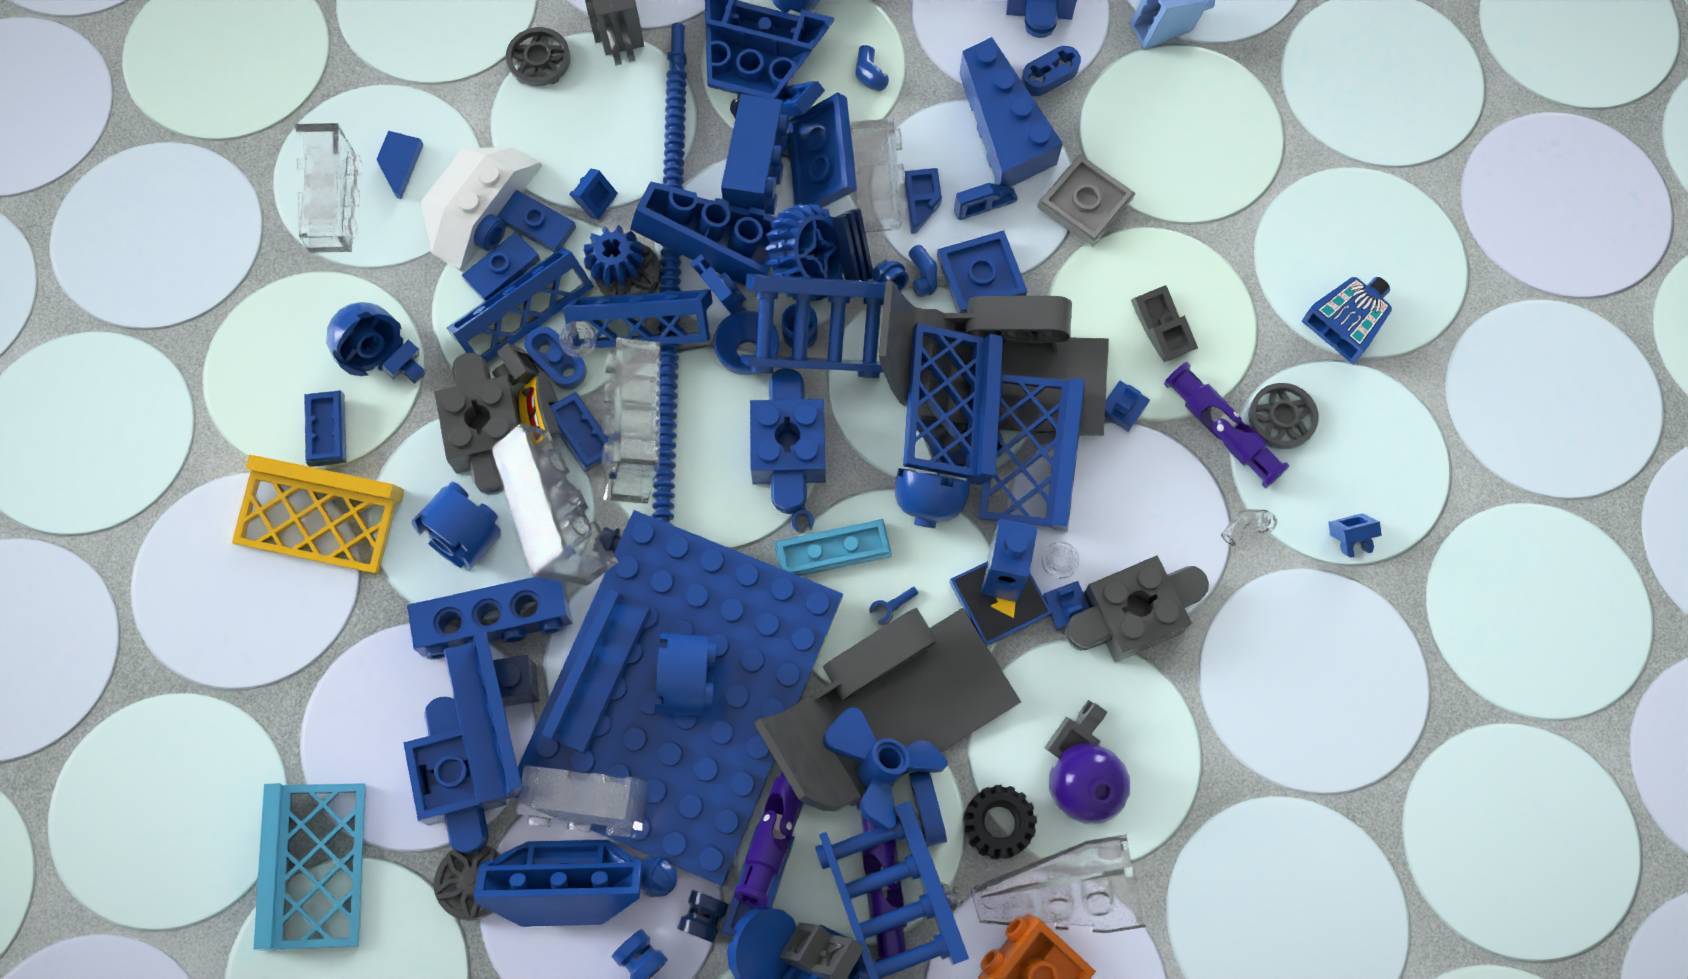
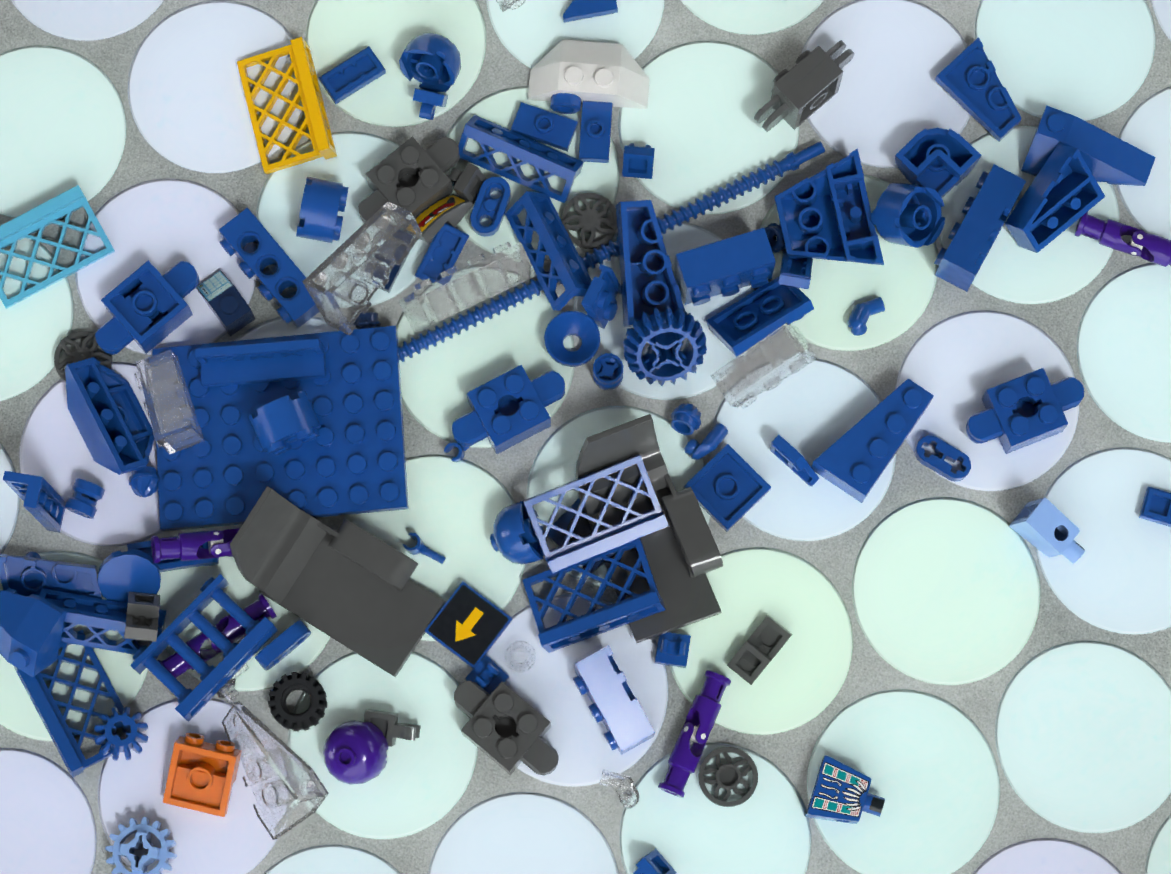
camera: 65 degrees right, 5 degrees up
blue fence [444,632,522,806] -> none
dark grey wheel [506,27,570,86] -> none
clear plate [559,321,596,358] -> none
blue gear [583,225,644,288] -> none
dark blue wheel [677,890,729,943] -> none
blue fence [741,274,898,378] -> none
medium azure tile [774,519,892,576] -> none
blue piece [823,707,948,832] -> none
dark blue tile [832,208,873,281] -> none
blue tile [903,168,942,234] -> none
blue torso [981,519,1038,603] -> none
light grey plate [1037,154,1136,247] -> none
none -> wedge [573,645,655,755]

